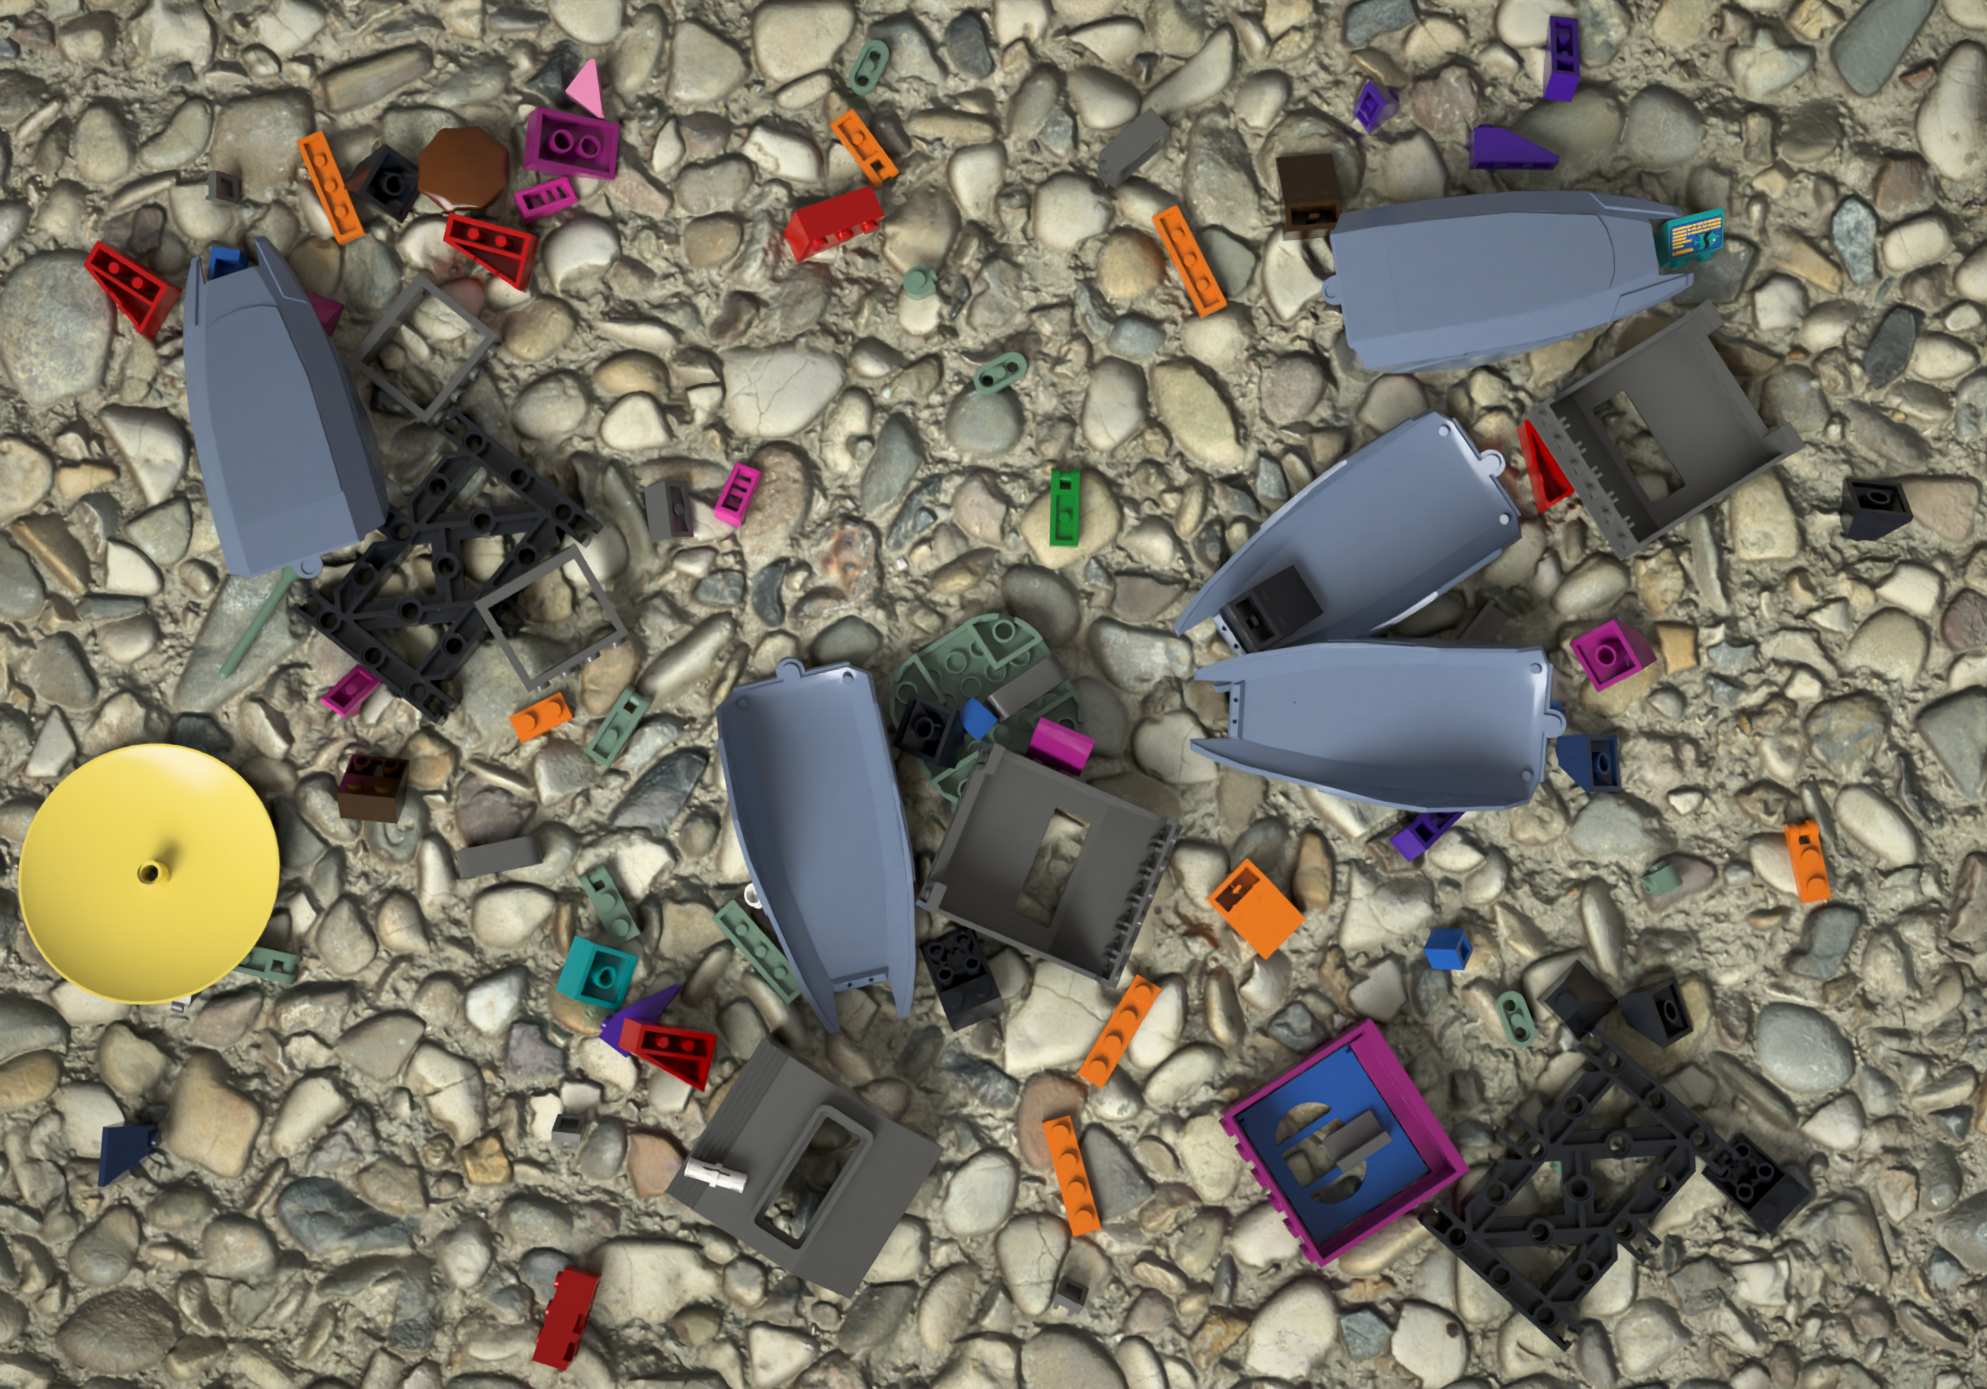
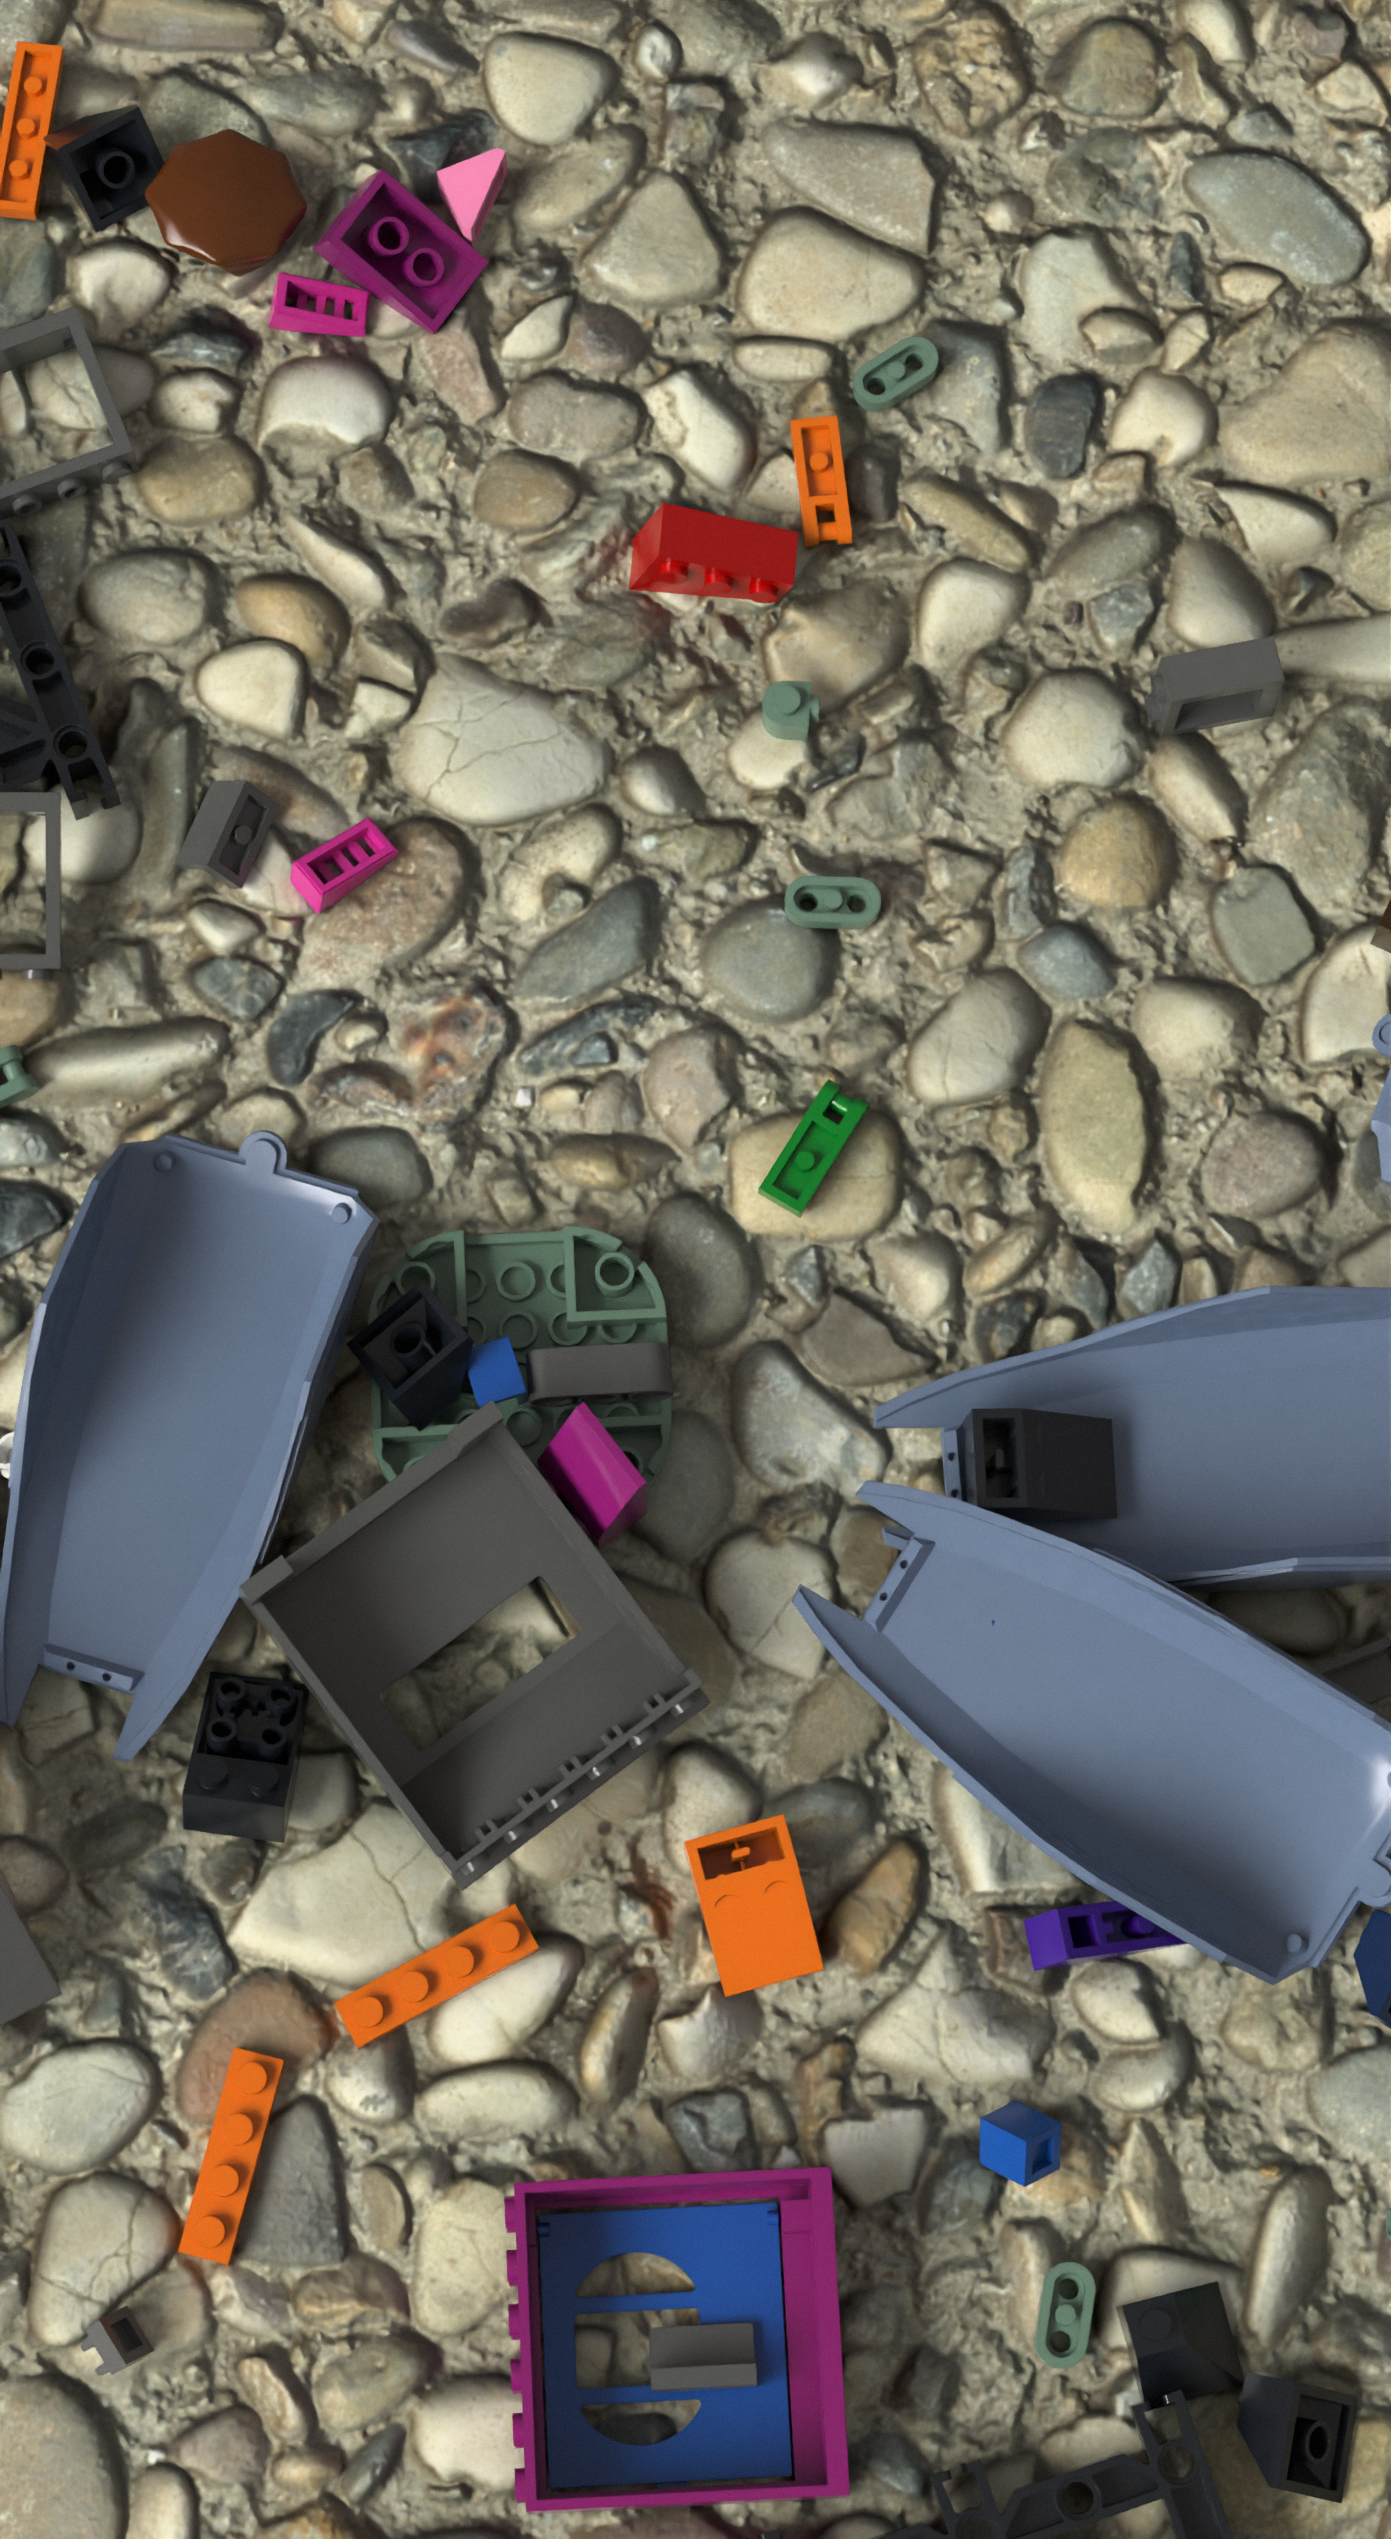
camera: 30 degrees right, 10 degrees down
red wedge [443,213,540,293] -> none
orange plate [1151,204,1227,319] -> none

